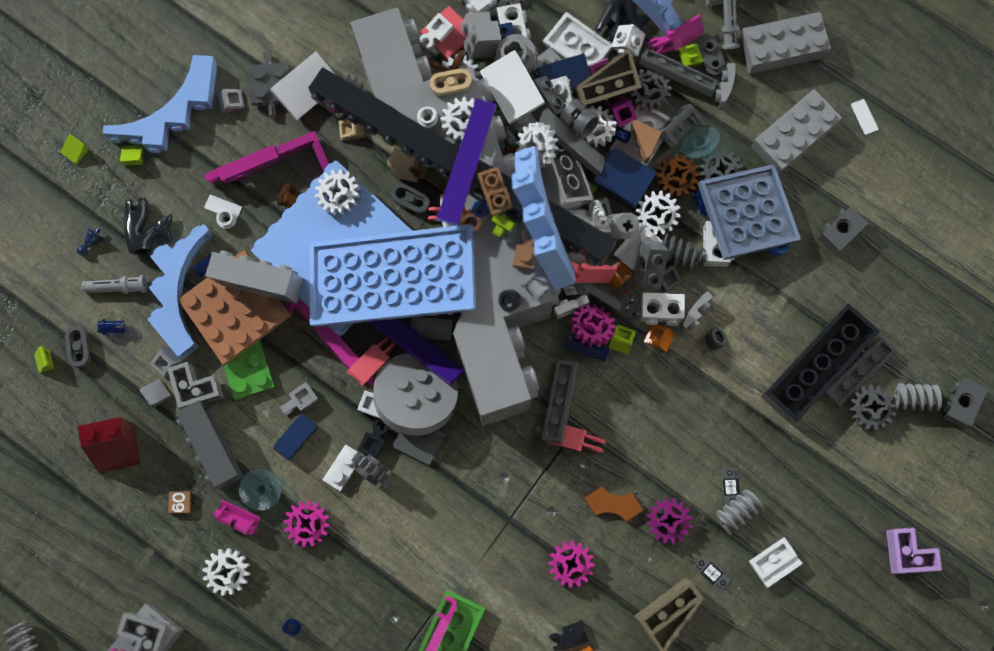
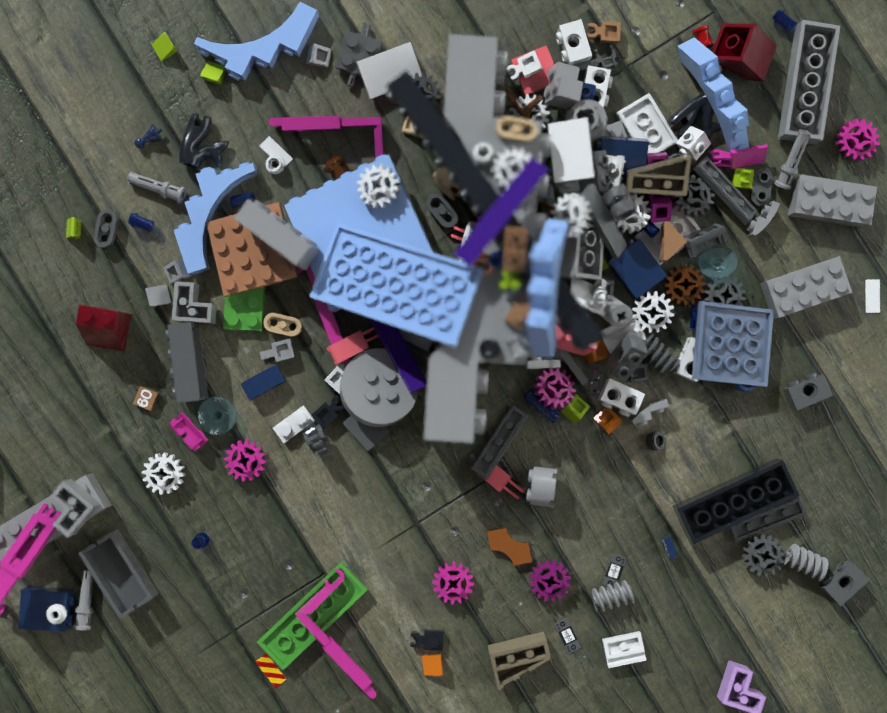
camera: 25 degrees right, 10 degrees up
none -> tan plate [263,313,302,337]
none -> light grey brick [526,466,557,508]
none -> dark blue tile [661,535,677,558]

